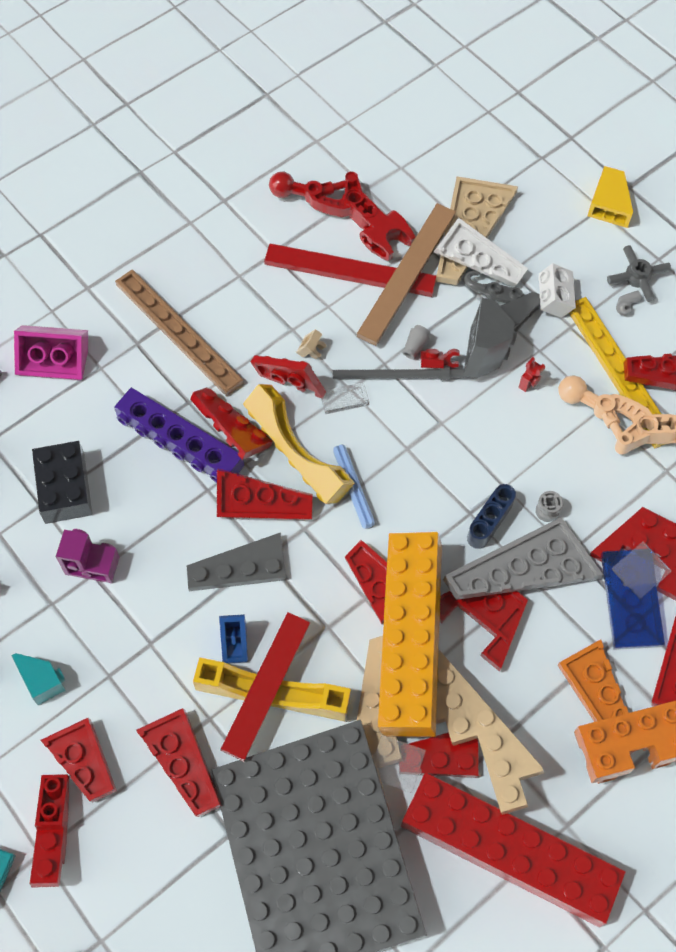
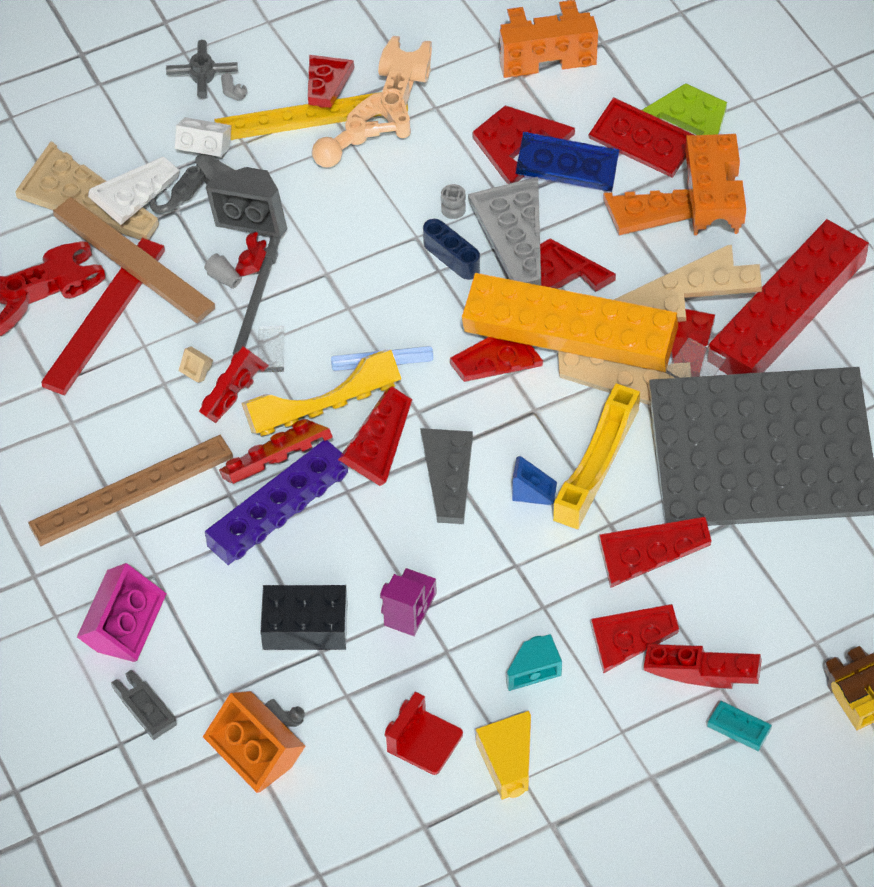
camera: 75 degrees left, 10 degrees down
red tile [220,612,310,762] -> none
red plate [518,357,545,392] -> none
yellow slope [587,166,633,228] -> none
clear piece [612,542,671,599] -> none

